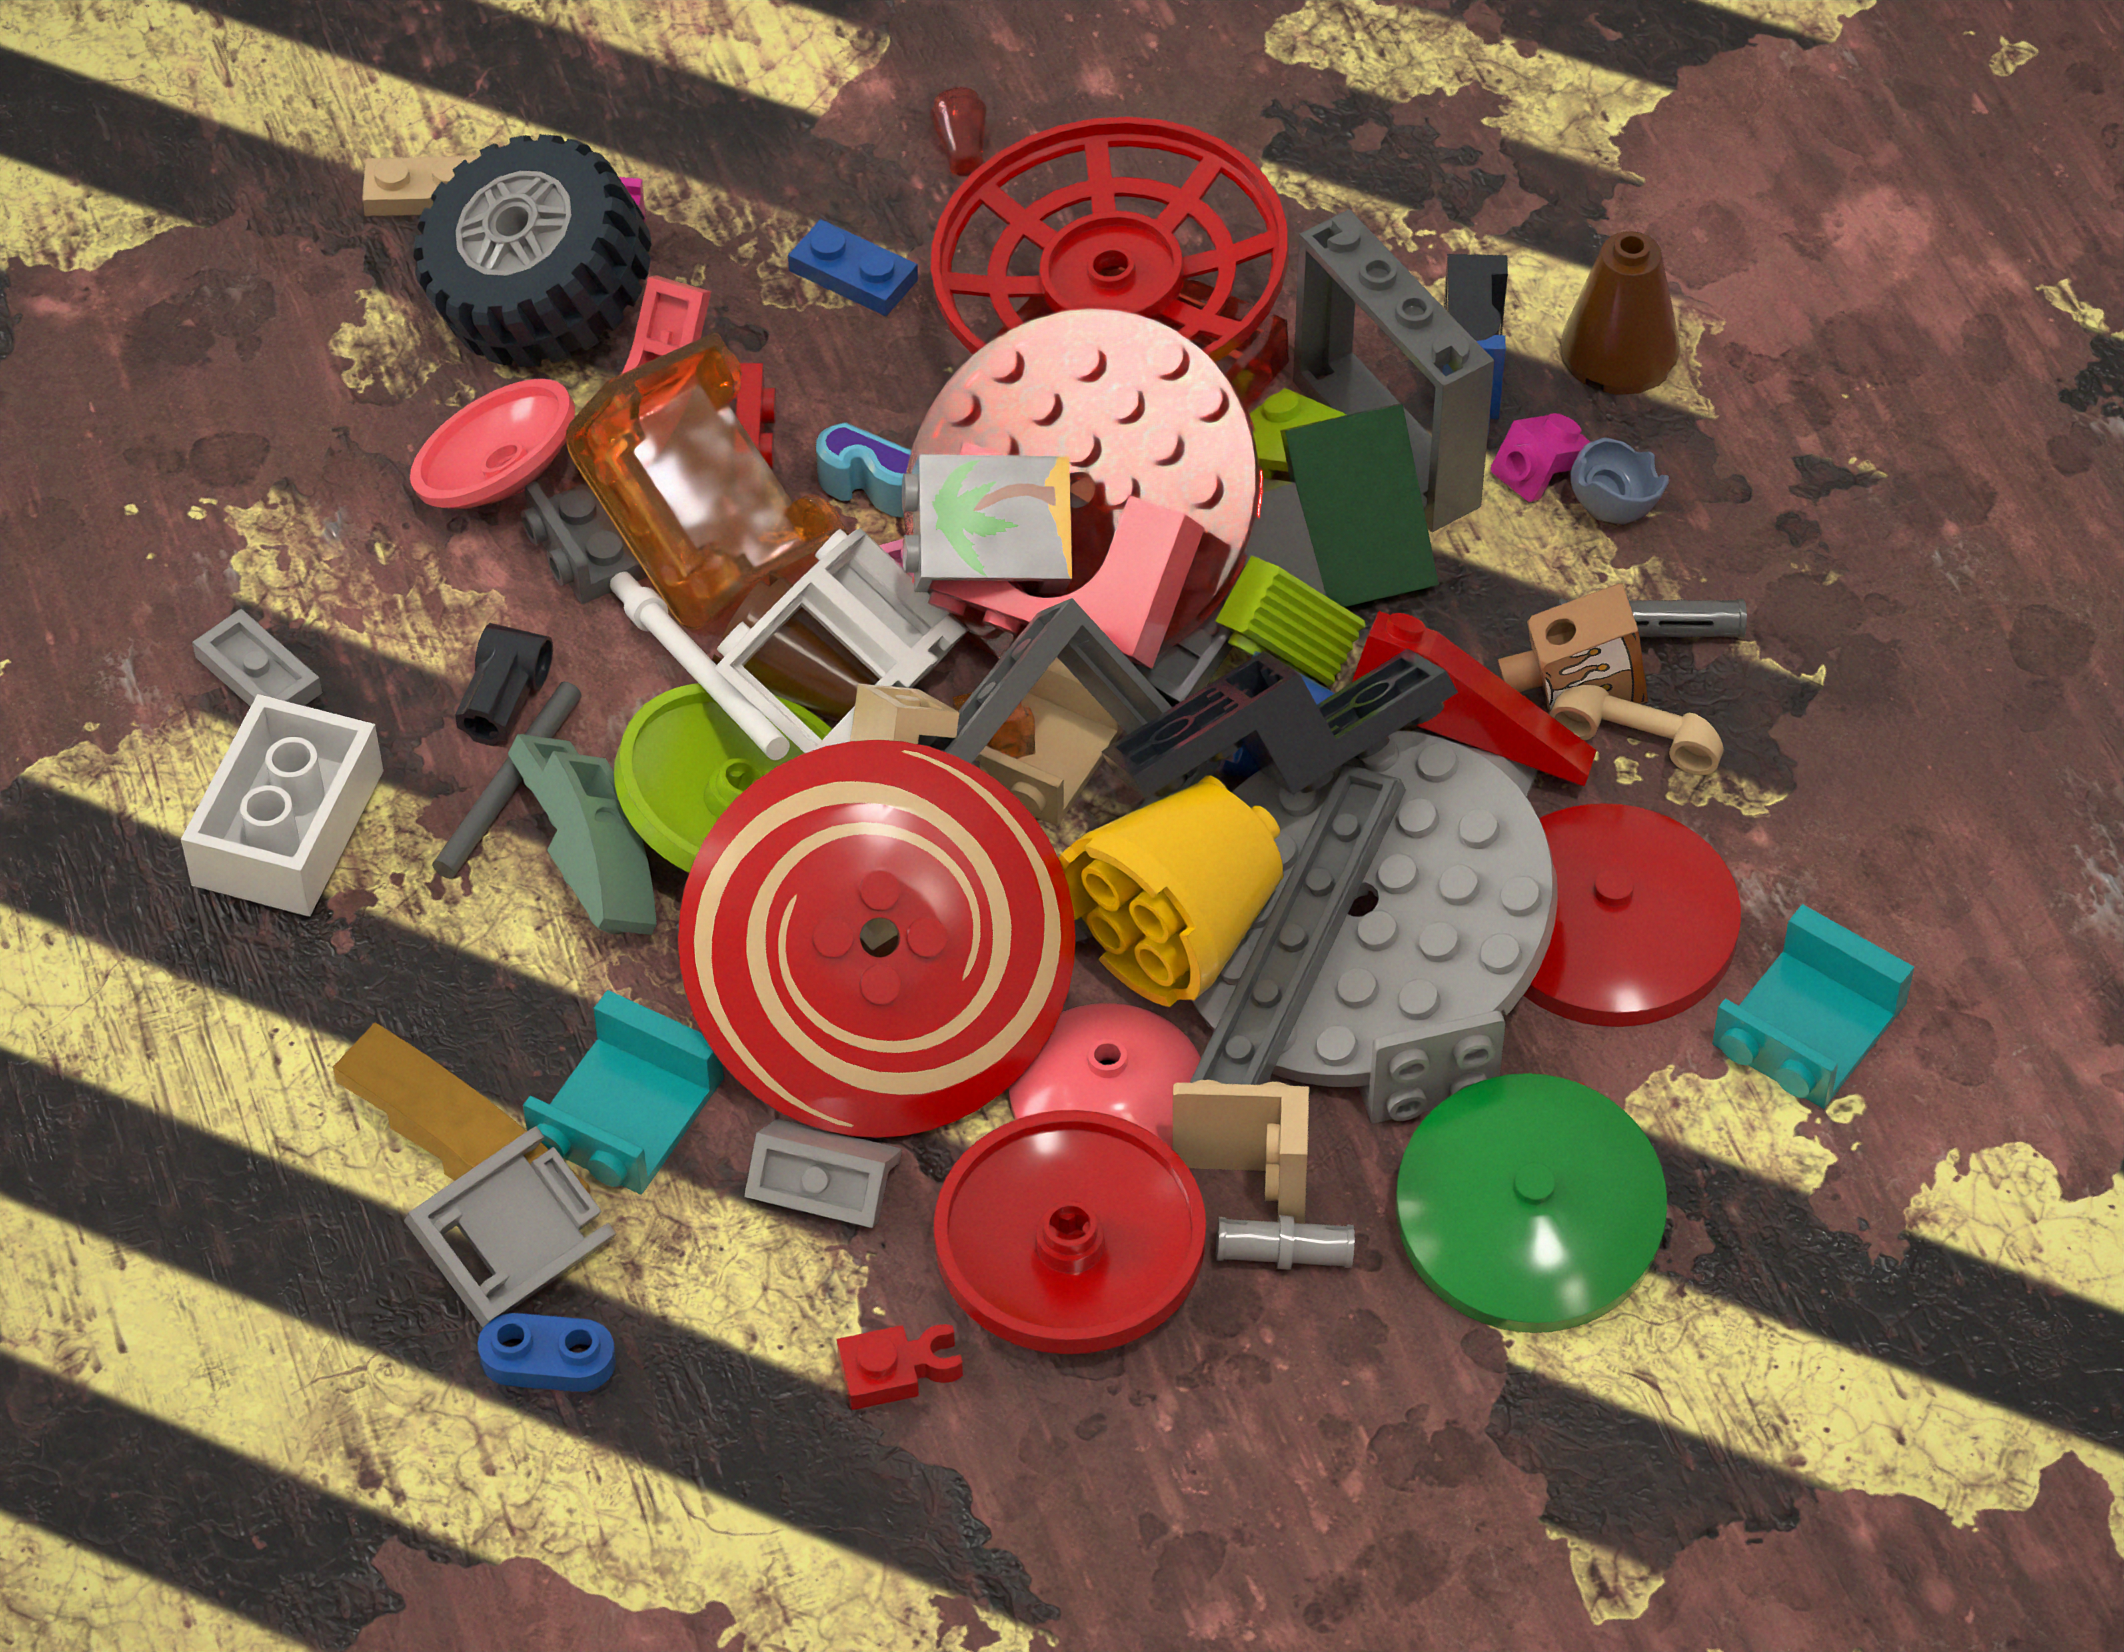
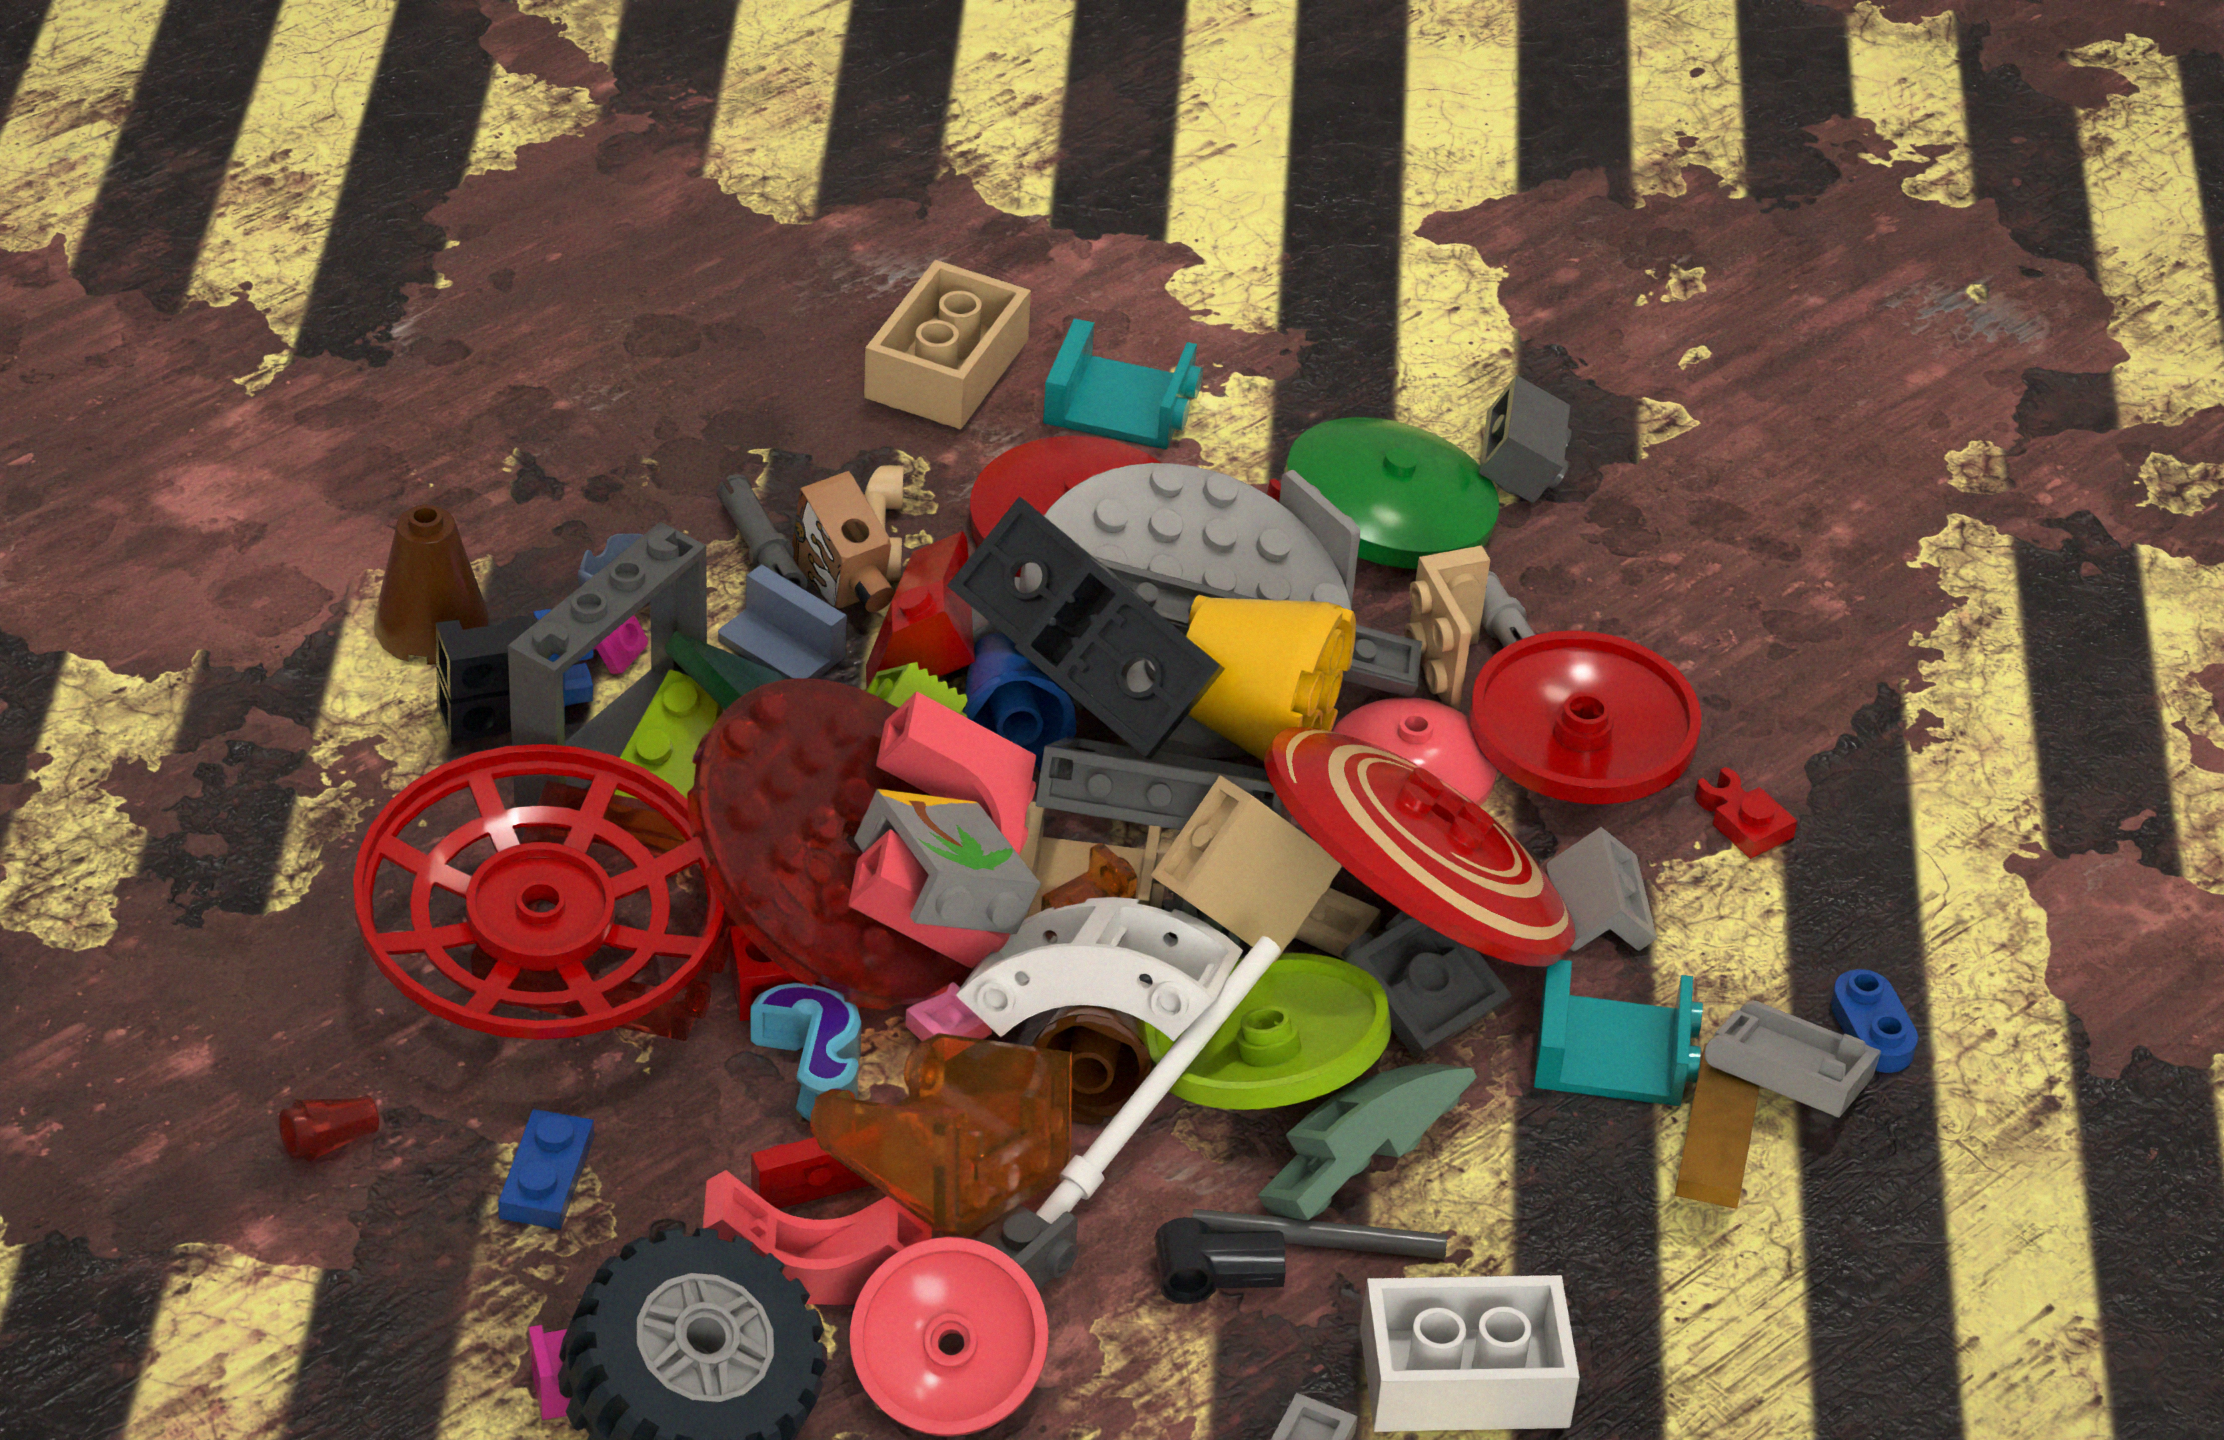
camera: 115 degrees left, 10 degrees down
none -> sand blue panel [718,564,847,690]
none -> tan brick [864,260,1031,429]
none -> dark grey brick [1479,375,1572,504]

